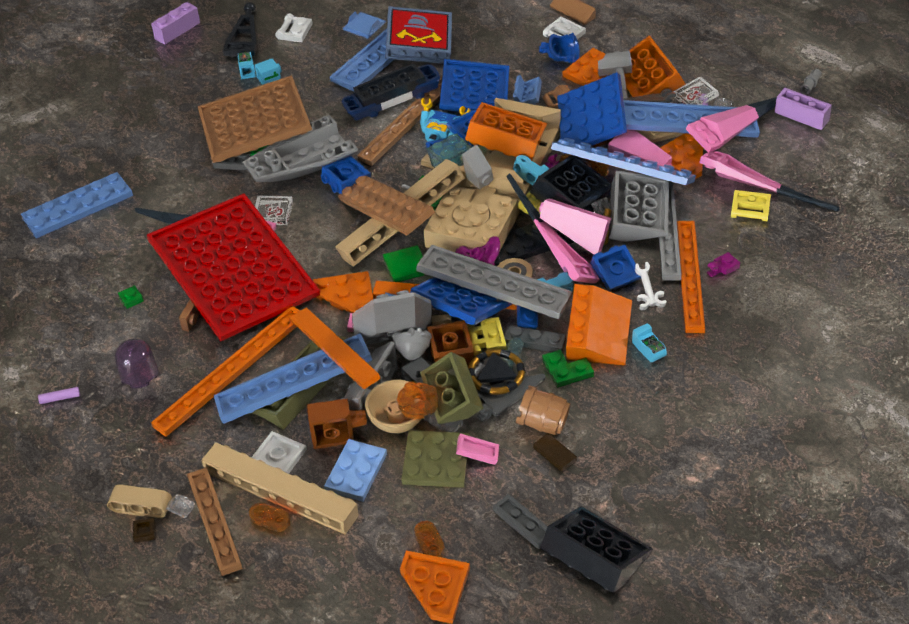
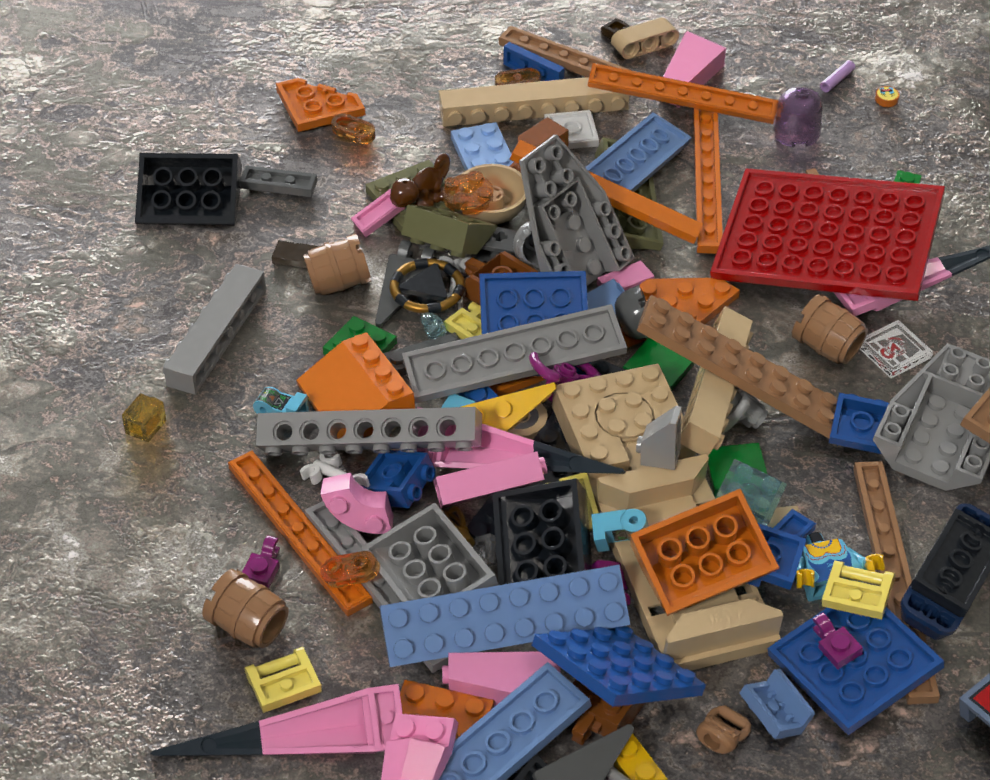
camera: 140 degrees right, 0 degrees up
clear plate [166,494,195,518] -> none
none -> clear yellow brick [122,393,167,443]
none -> light grey brick [163,264,266,395]
none -> medium nougat piece [202,569,289,648]
none -> light grey brick [256,407,482,456]
none -> bright pink brick [320,473,394,534]
none -> clear orange plate [321,551,380,588]
none -> reddish brown animal [390,153,451,208]
none -> yellow wing [461,382,557,432]
none -> blue plate [504,42,565,82]
none -> orange tile [588,63,778,124]
none -> dark grey cylinder [614,285,649,340]
none -> bright pink slope [663,31,726,108]
none -> medium nougat piece [792,294,868,364]
none -> magenta plate [813,613,863,669]
none -> light yellow plate [822,560,895,620]
none -> tile [875,86,899,107]

